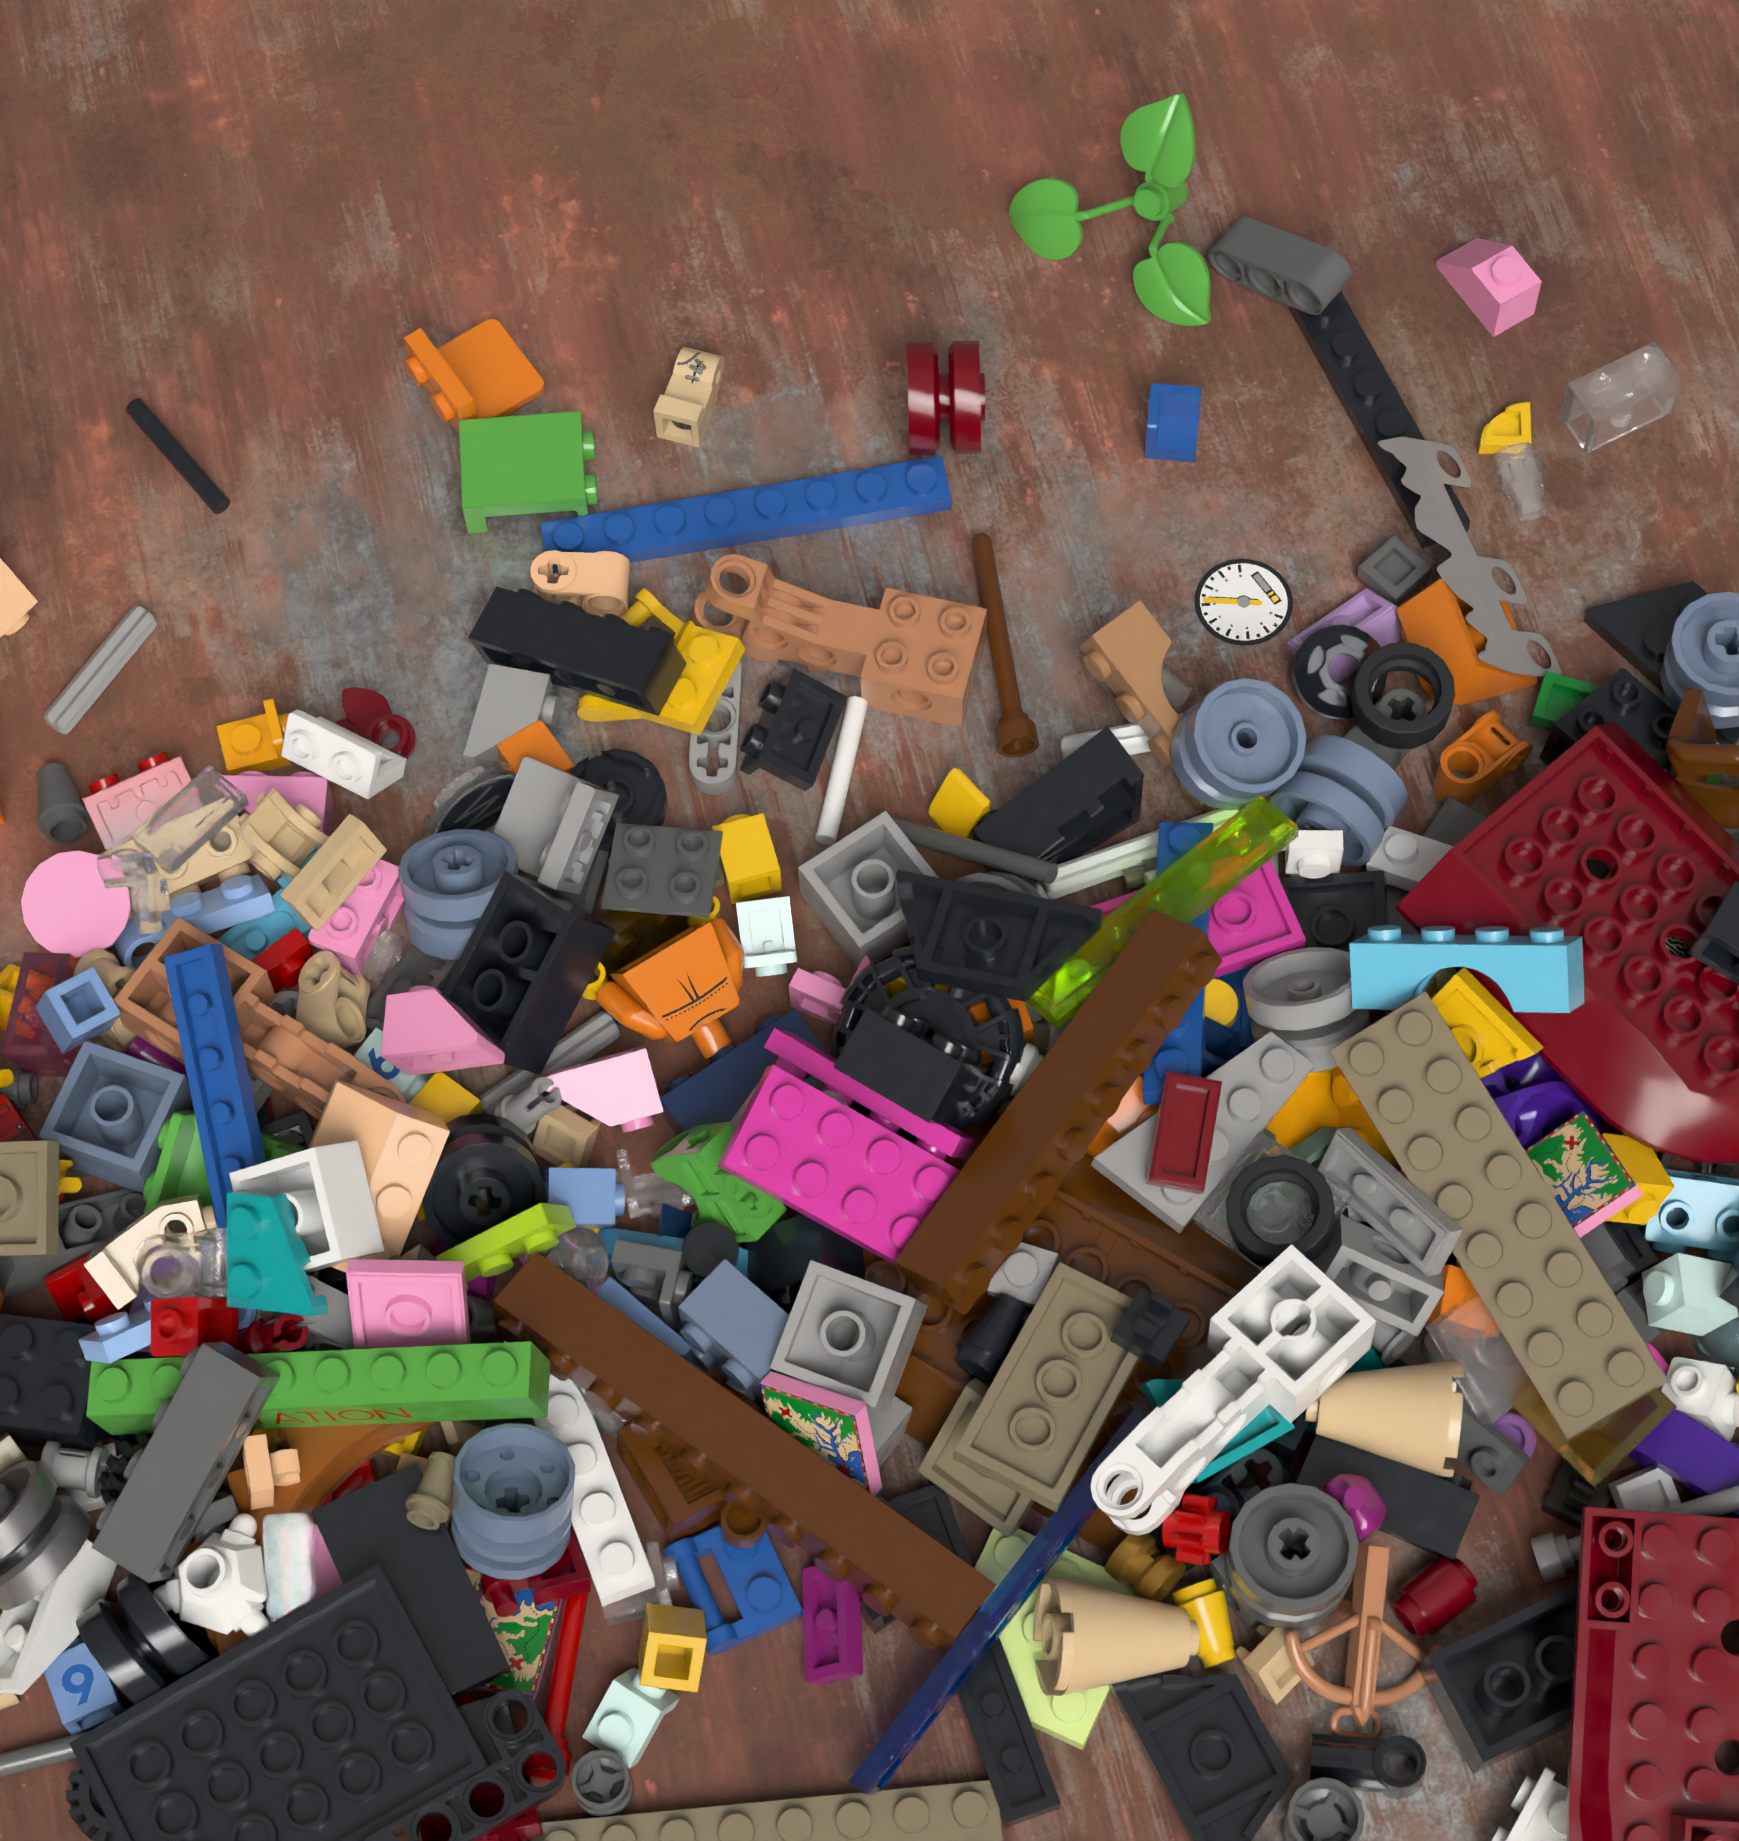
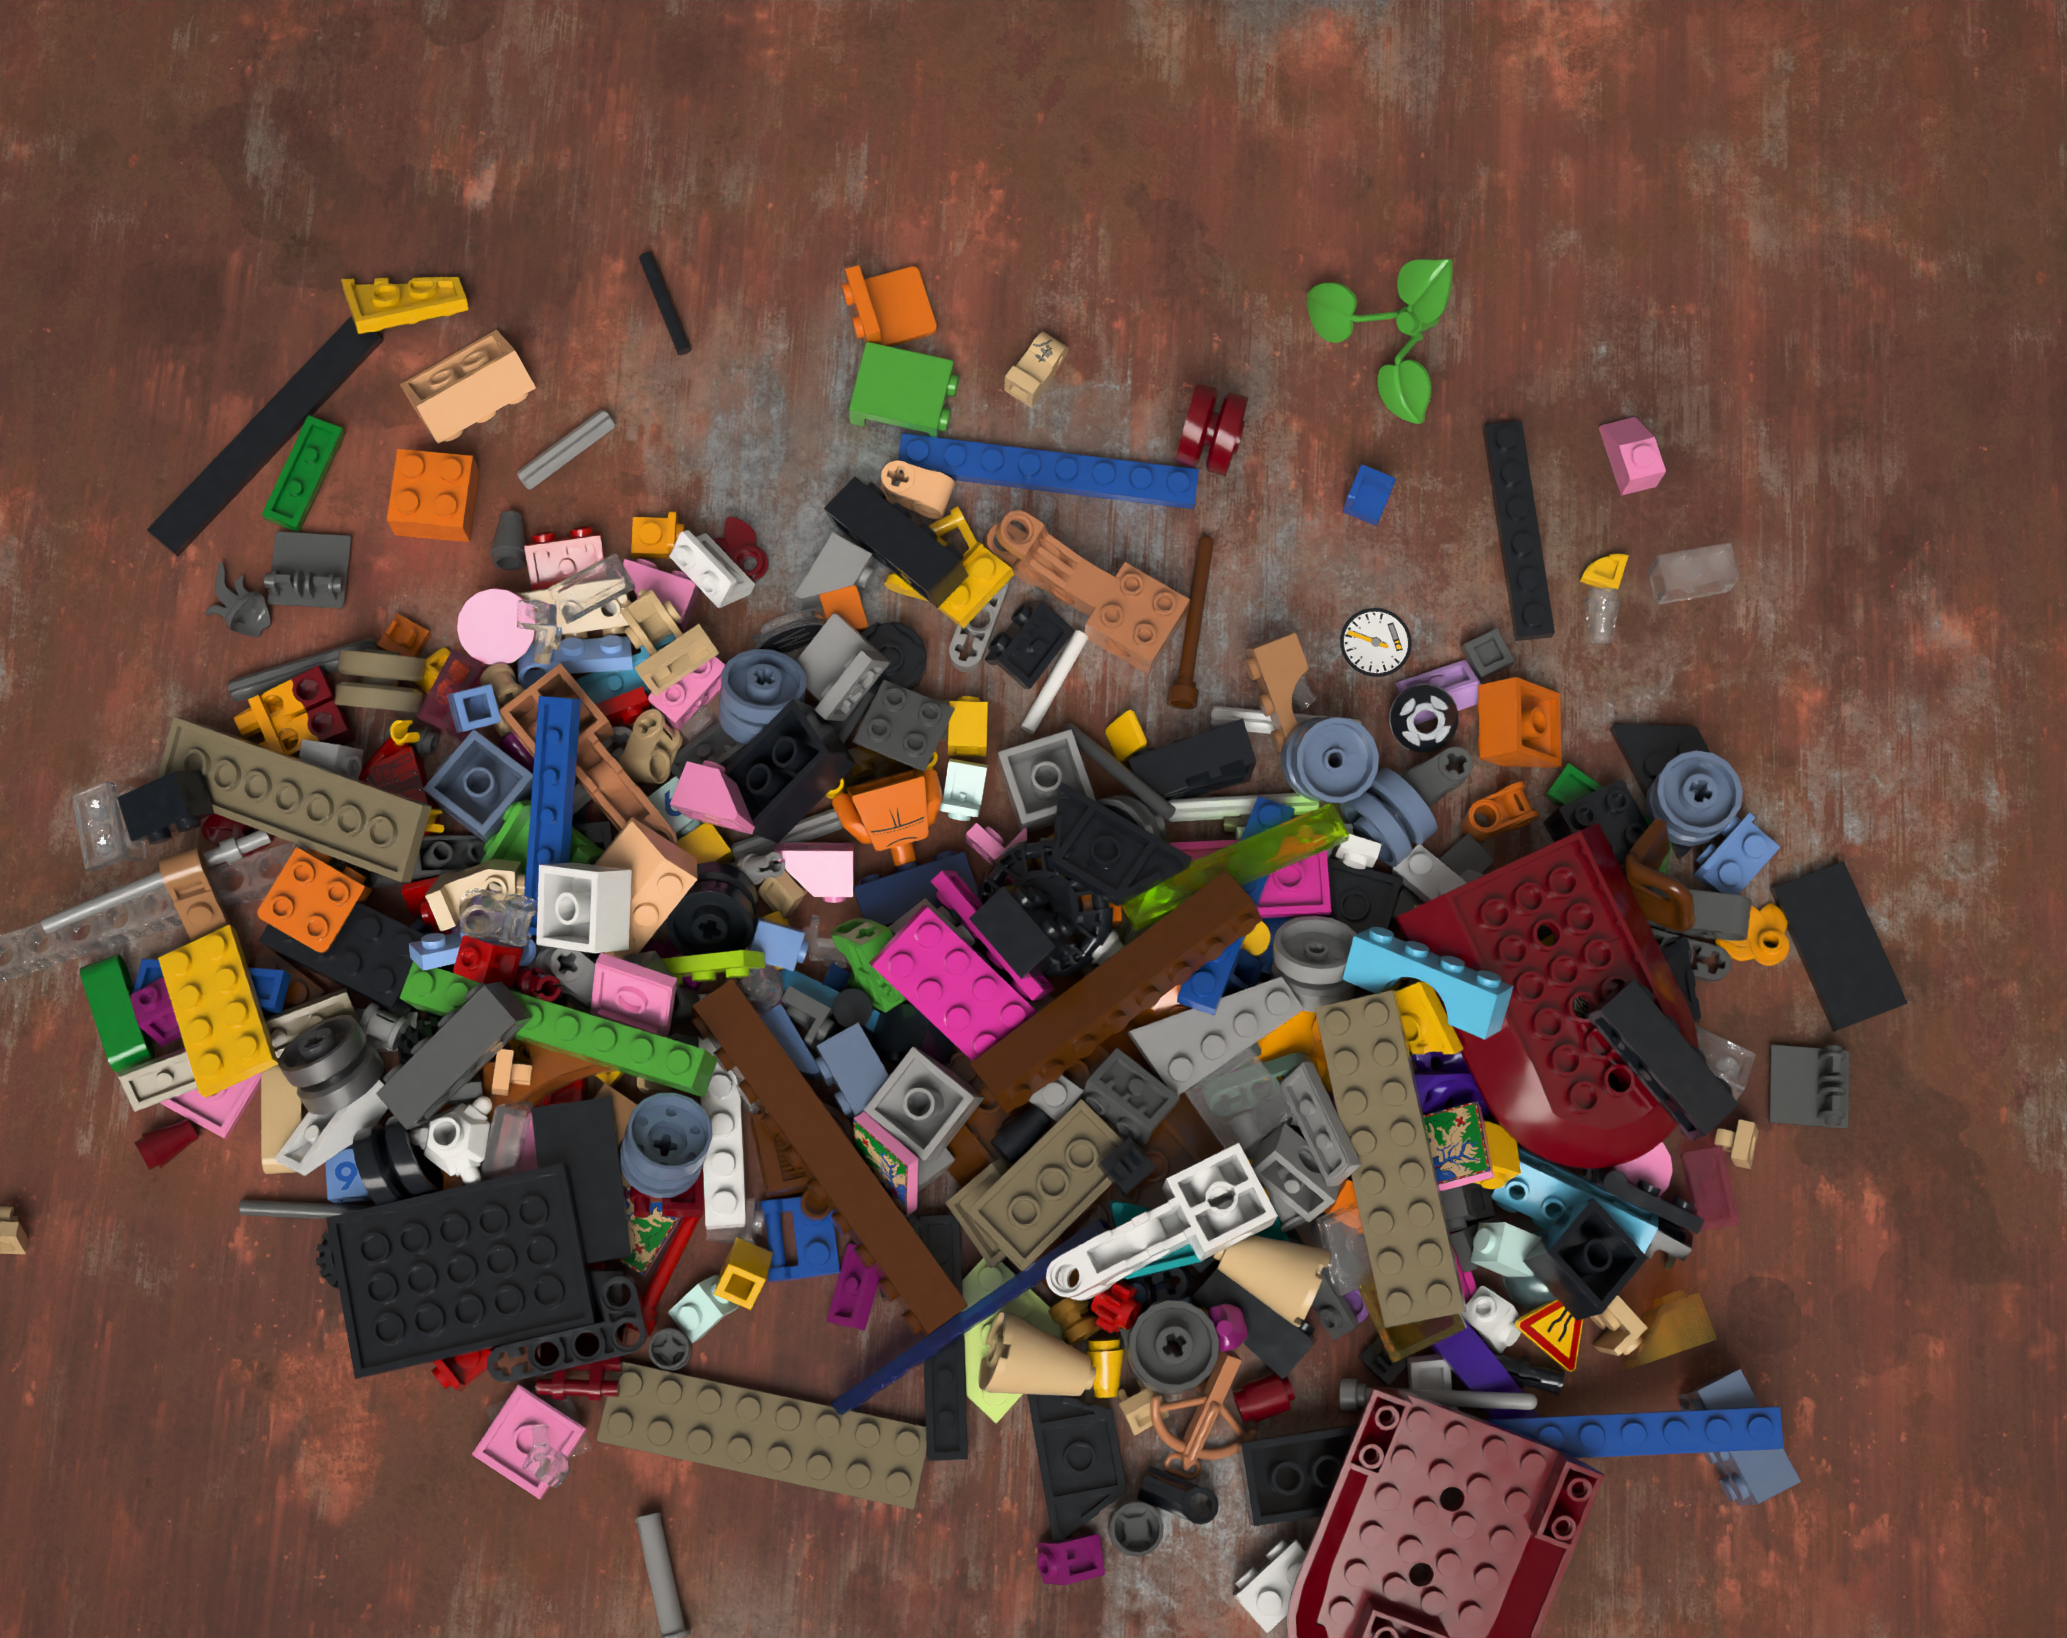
camera: 10 degrees right, 10 degrees up
teal wing [227,1190,328,1316] -> none
dark tan pin [405,1452,456,1530] -> none
dark red tile [1146,1071,1222,1194] -> none
dark grey beam [1208,216,1352,315] -> none
black tyre [1226,1155,1336,1267] -> none
black tyre [1351,642,1455,749] -> none
light grey piece [1377,437,1562,677] -> none
none -> dark grey bracket [1081,1048,1180,1146]

